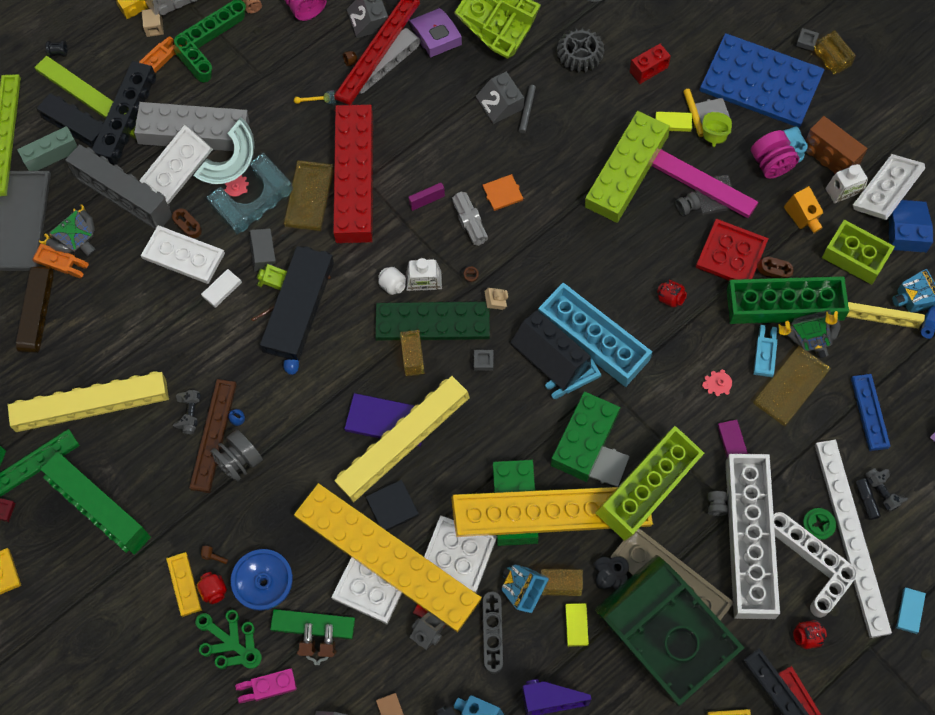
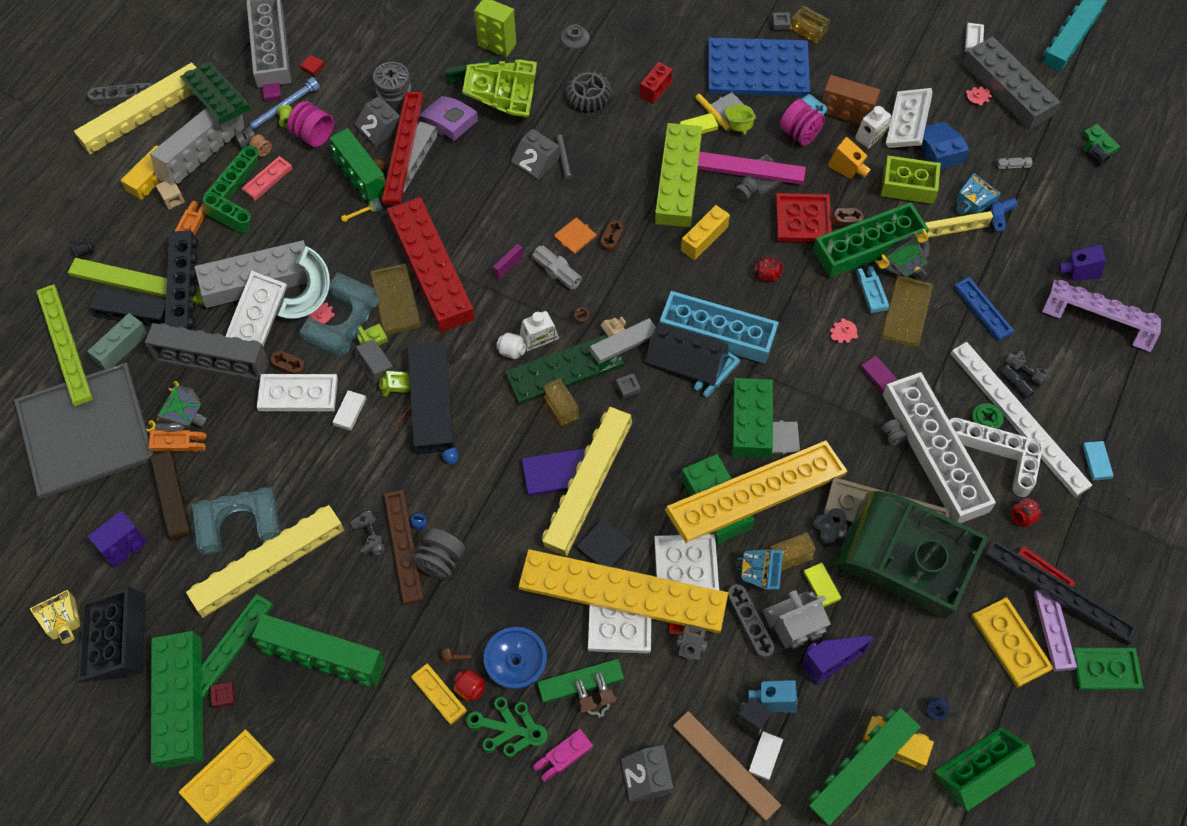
camera: 25 degrees left, 5 degrees down
lime brick [595,426,704,541] -> none
none -> clear light blue arch [192,488,281,555]
none -> coral tile [241,156,293,201]
none -> green brick [330,128,386,204]
none -> lime bracket [357,324,388,345]
none -> light grey tile [589,319,656,364]
none -> reddish brown beam [601,220,624,252]
none -> yellow brick [681,205,730,261]
none -> light grey piece [762,590,830,649]

